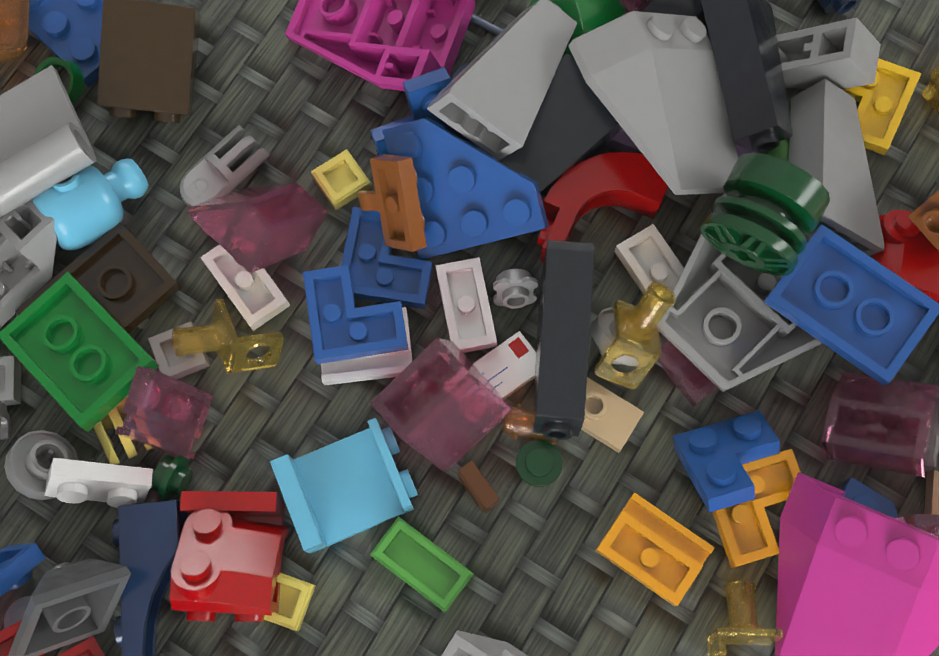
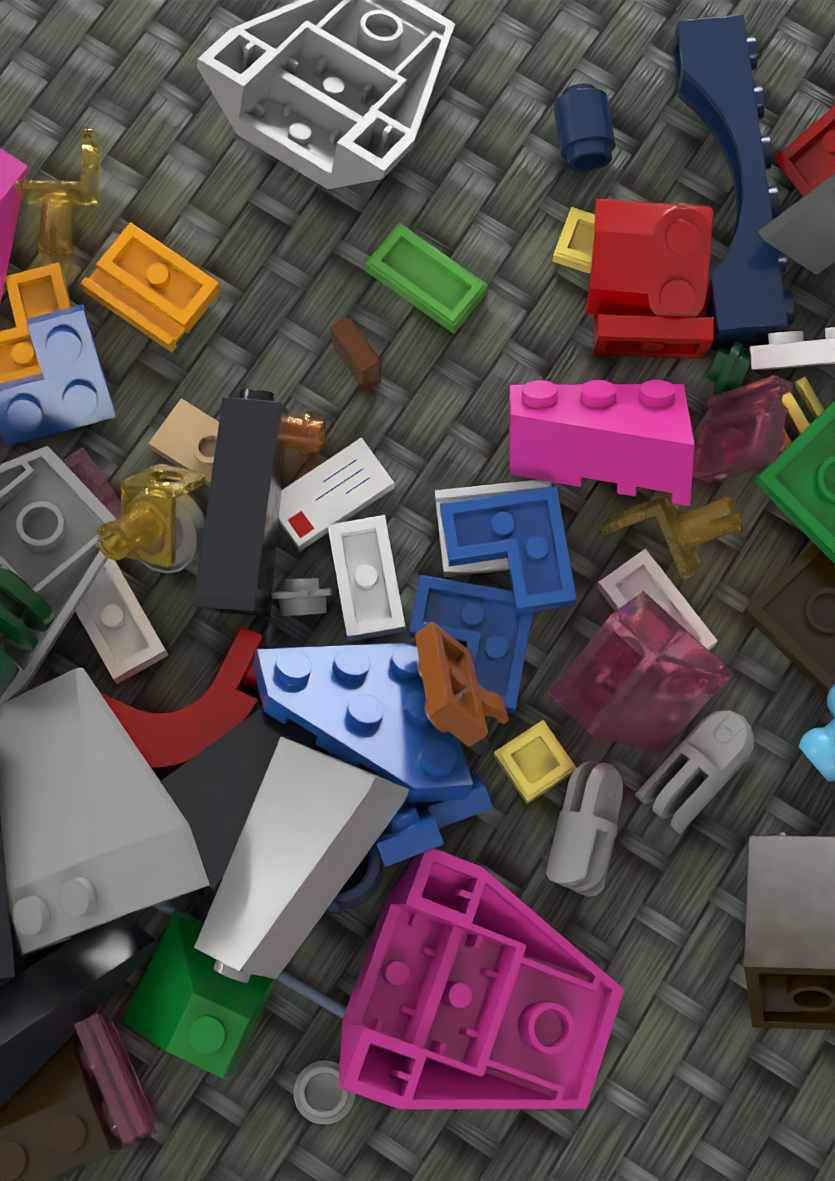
camera: 175 degrees left, 0 degrees up
light grey plate [148,321,210,383] -> none
medium azure panel [270,418,418,554] -> none
clear pink slope [370,337,513,472] -> none
dark green plate [516,440,563,487] -> none
none -> dark pink wedge [509,380,695,506]
none -> light grey arm [546,761,623,897]

